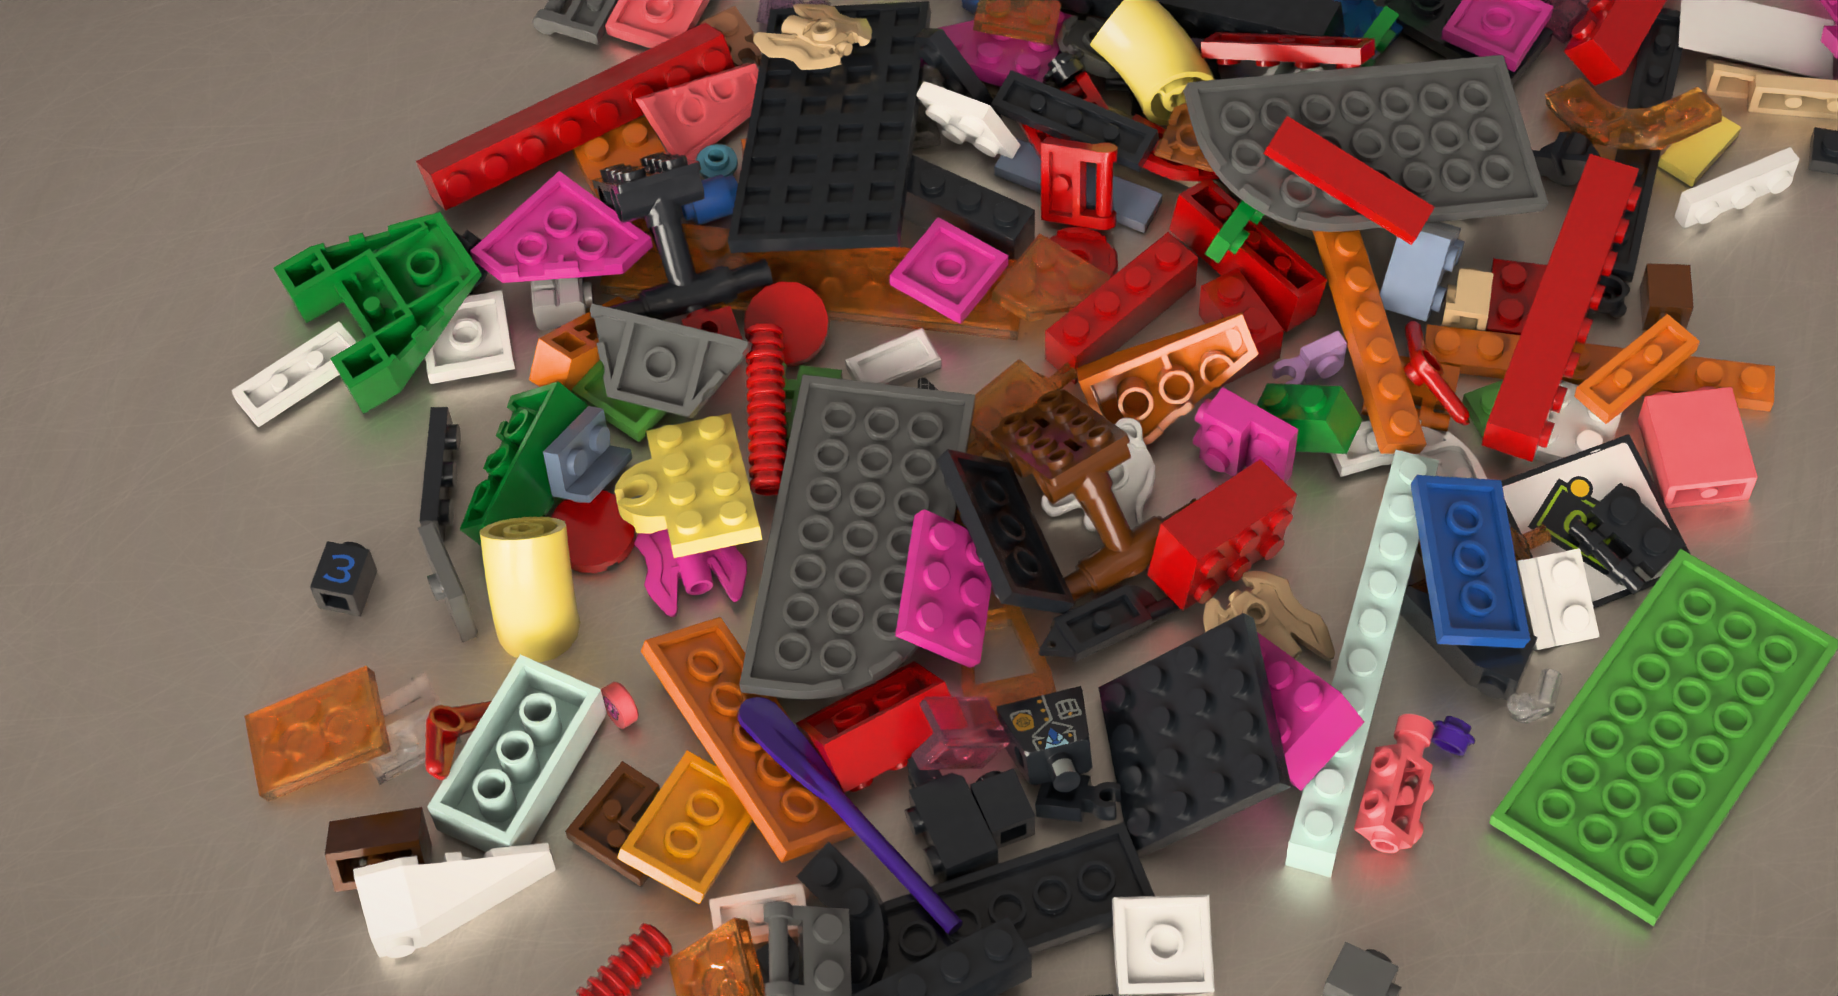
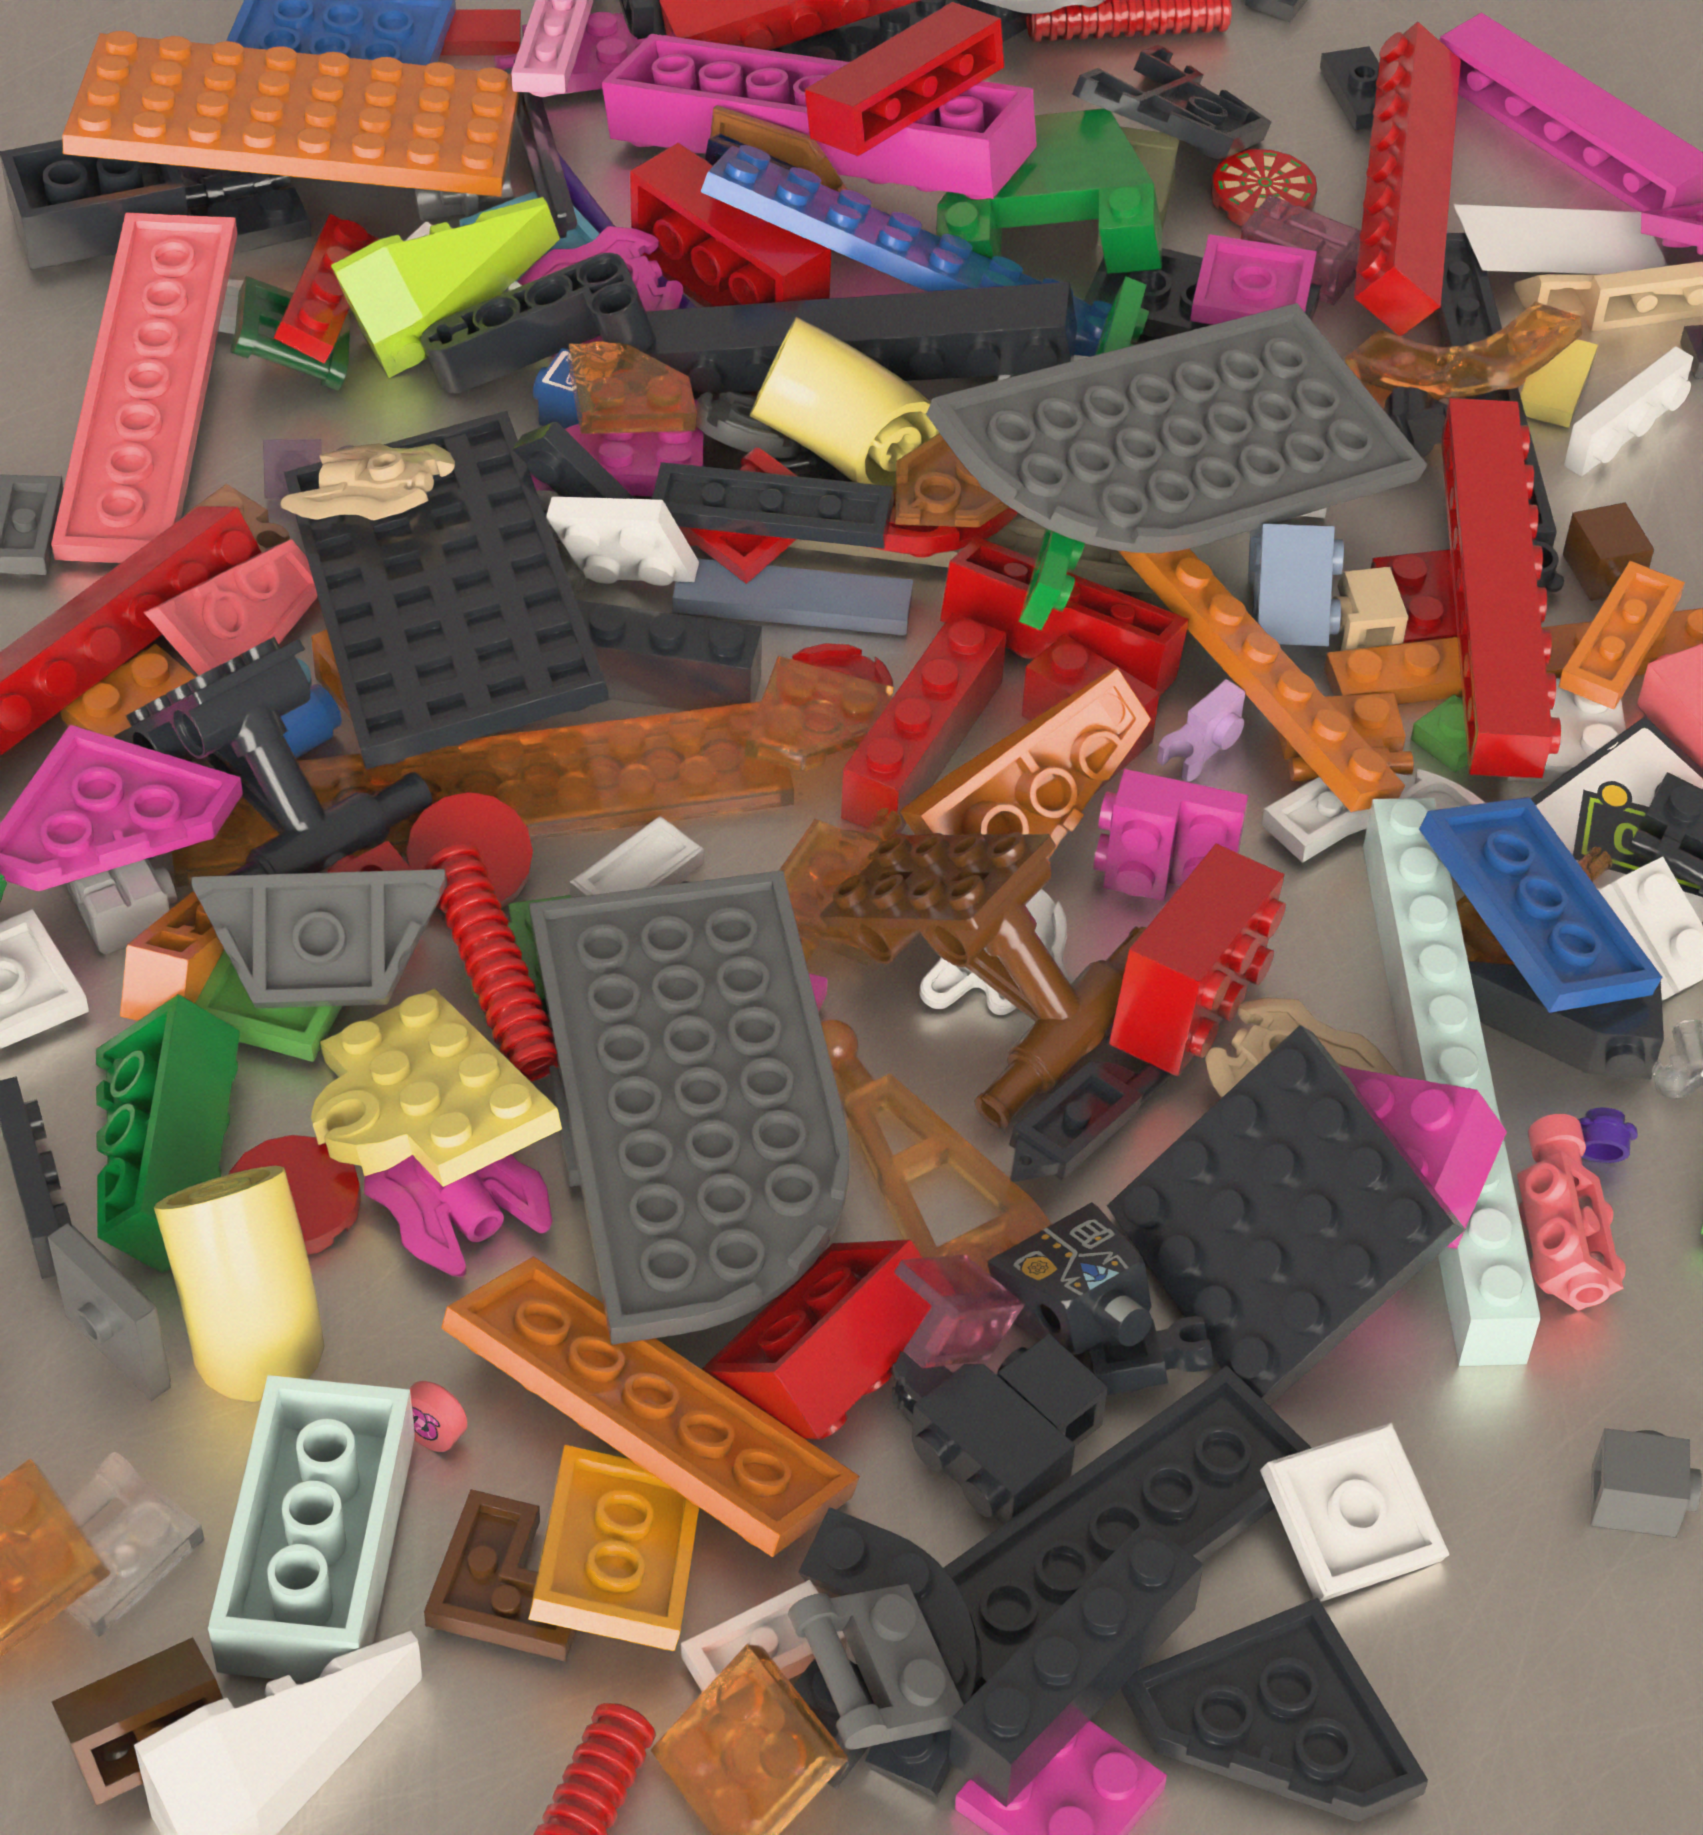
camera: 25 degrees left, 10 degrees down
red piece [425,701,492,780] -> none
sand blue bracket [543,406,632,503] -> none
dark purple piece [737,697,963,935] -> none
dark pink plate [890,217,1008,324] -> none
dark pink plate [895,509,992,668] -> none
black plate [937,449,1076,614] -> none
red plate [1041,137,1118,230] -> none
black plate [1043,51,1086,88] -> none
red plate [1201,32,1375,69] -> none
green brick [1256,383,1363,454] -> none
red tile [1263,116,1435,245] -> none
red piece [1403,321,1470,426] -> none

